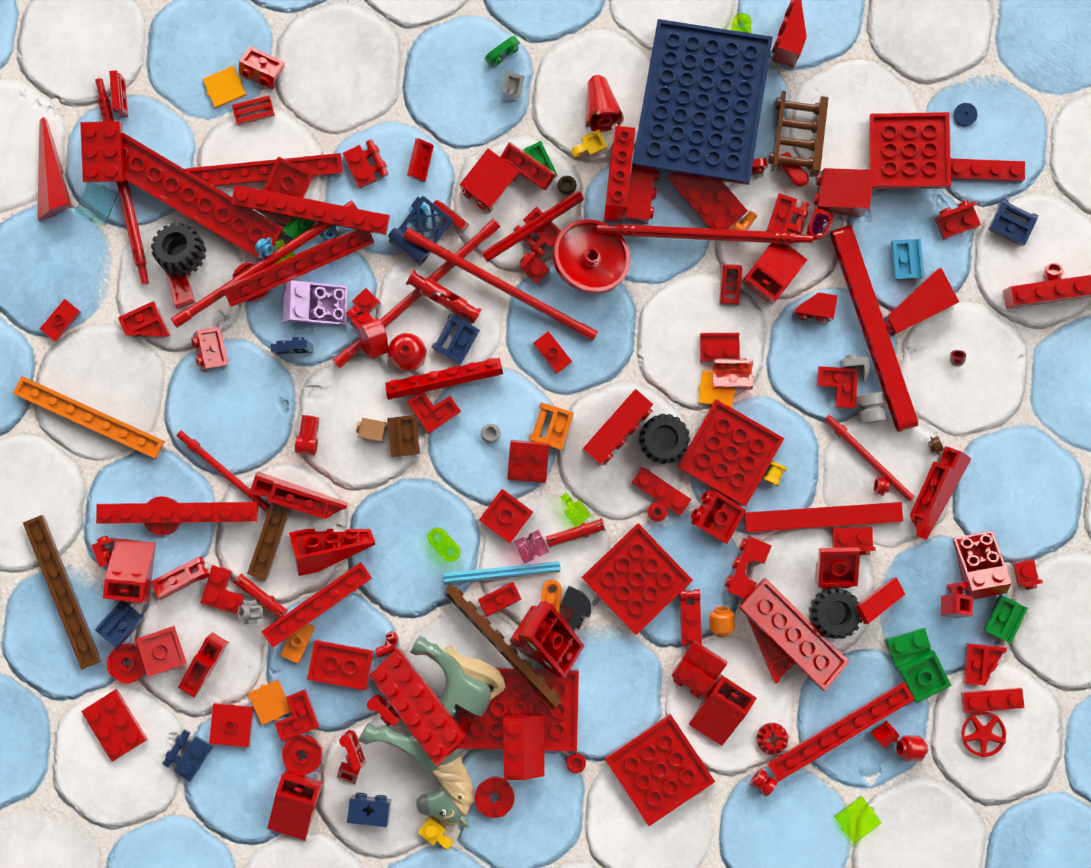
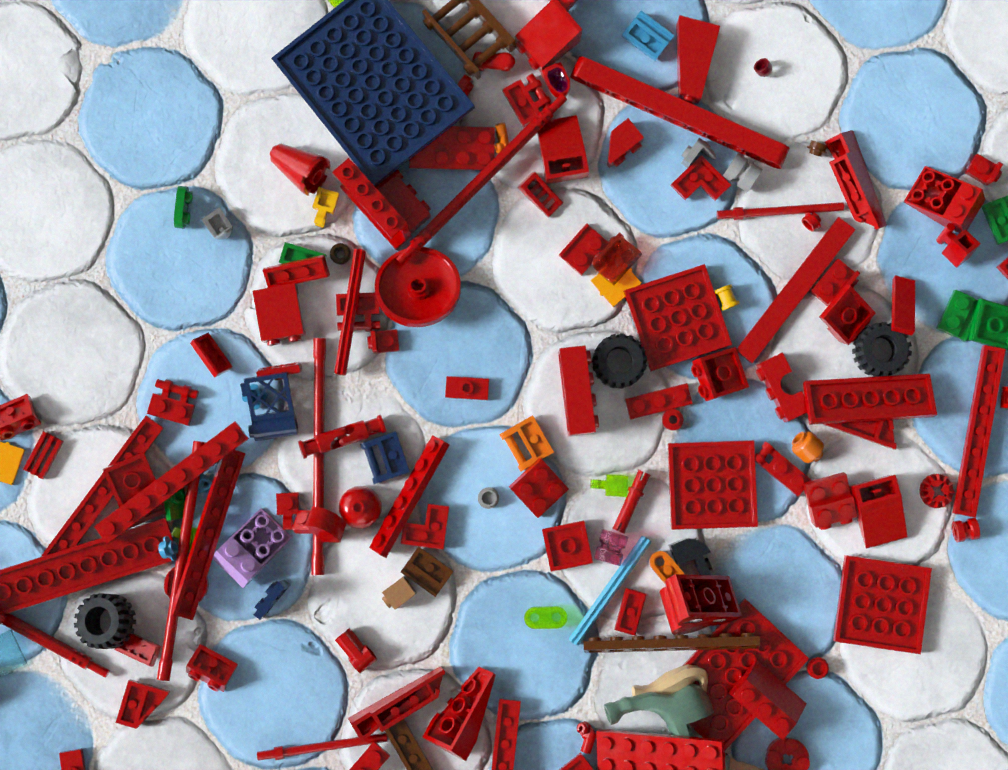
camera: 50 degrees left, 0 degrees up
red piece [403,228,598,342] -> none

